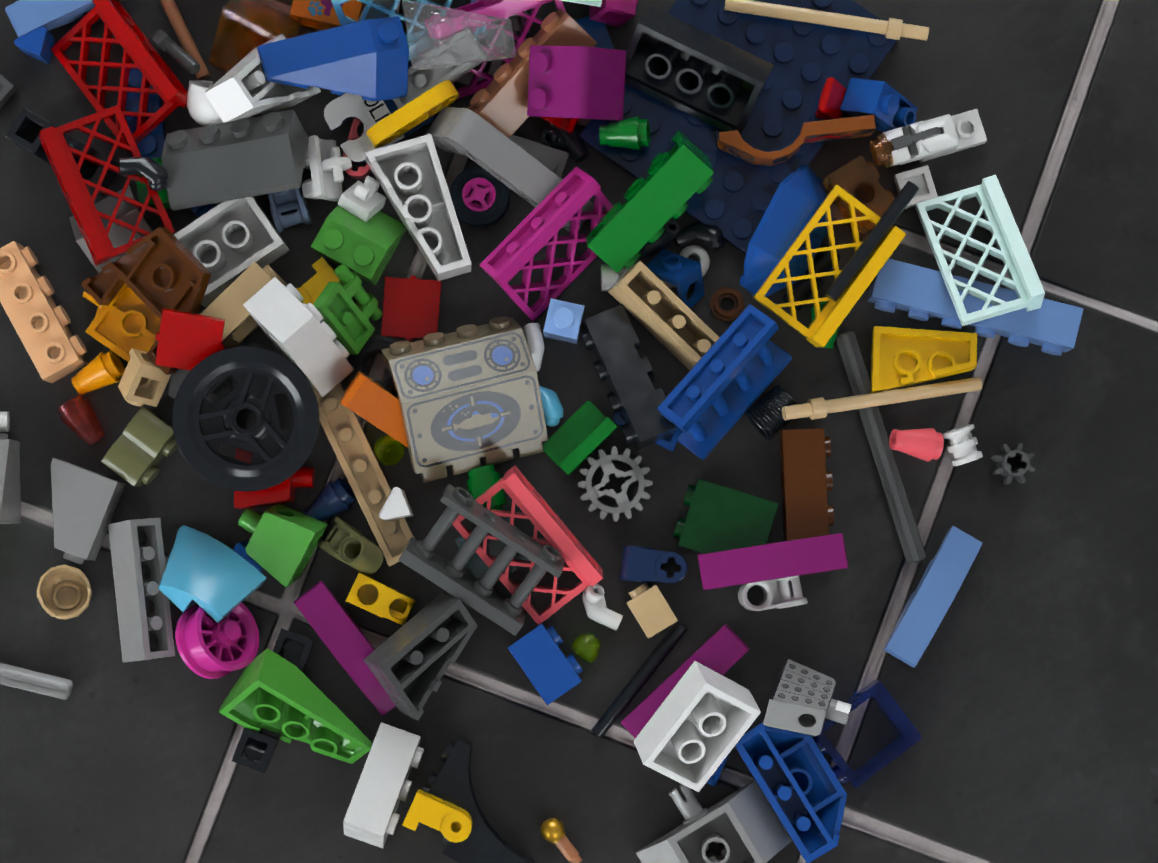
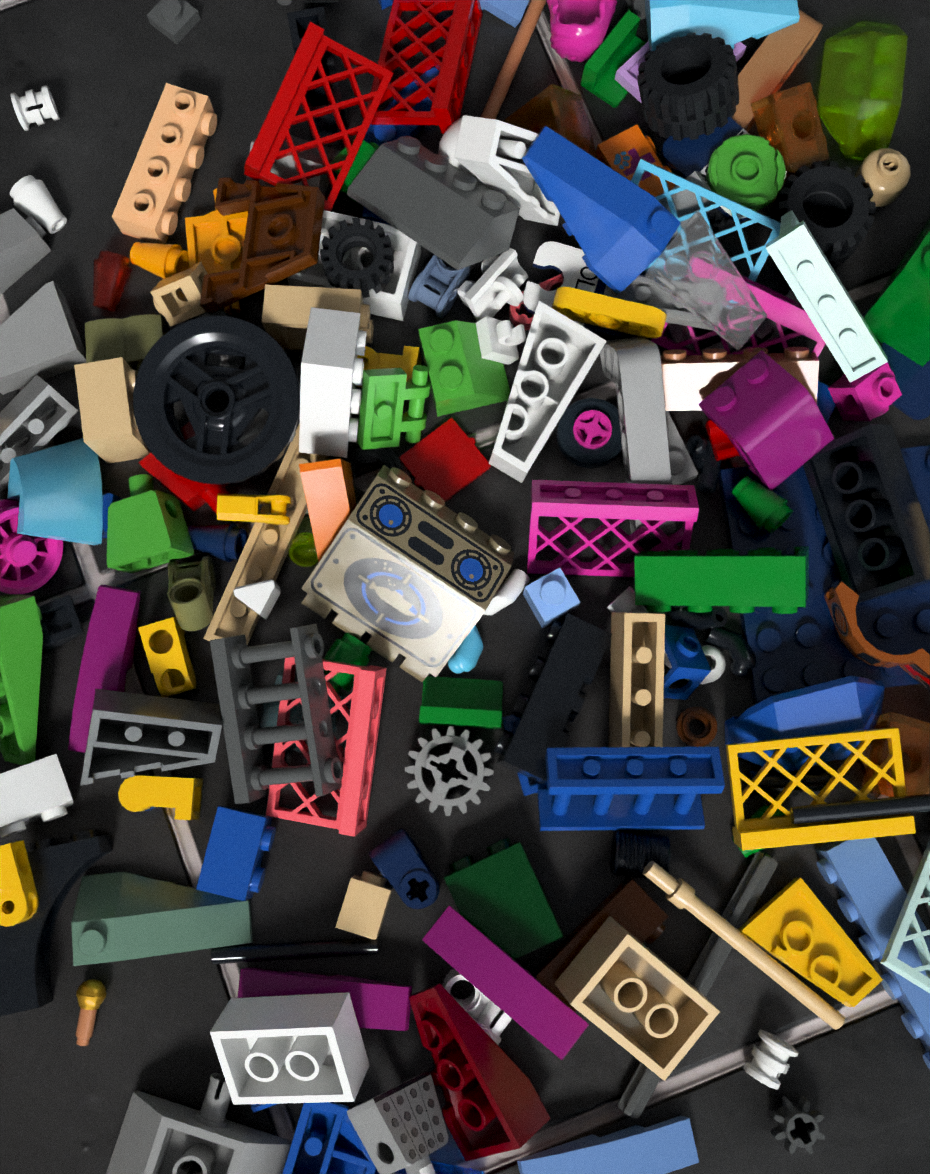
camera: 45 degrees right, 5 degrees down
black arm [118,157,169,191] -> none
dark grey bar [150,29,200,75] -> none
red piece [155,308,225,371] -> none
clear neon green hinge [570,633,601,663] -> none
white arm [582,584,623,631] -> none
coral cone [889,428,944,462] -> none
none -> sand green wedge [71,871,253,966]
none -> tan brick [74,357,151,464]
none -> yellow leg [118,775,203,820]
none -> yellow bar [217,493,291,525]
none -> black tyre [320,218,394,298]
none -> dark red wedge [409,983,551,1161]
none -> tan brick [555,916,720,1081]

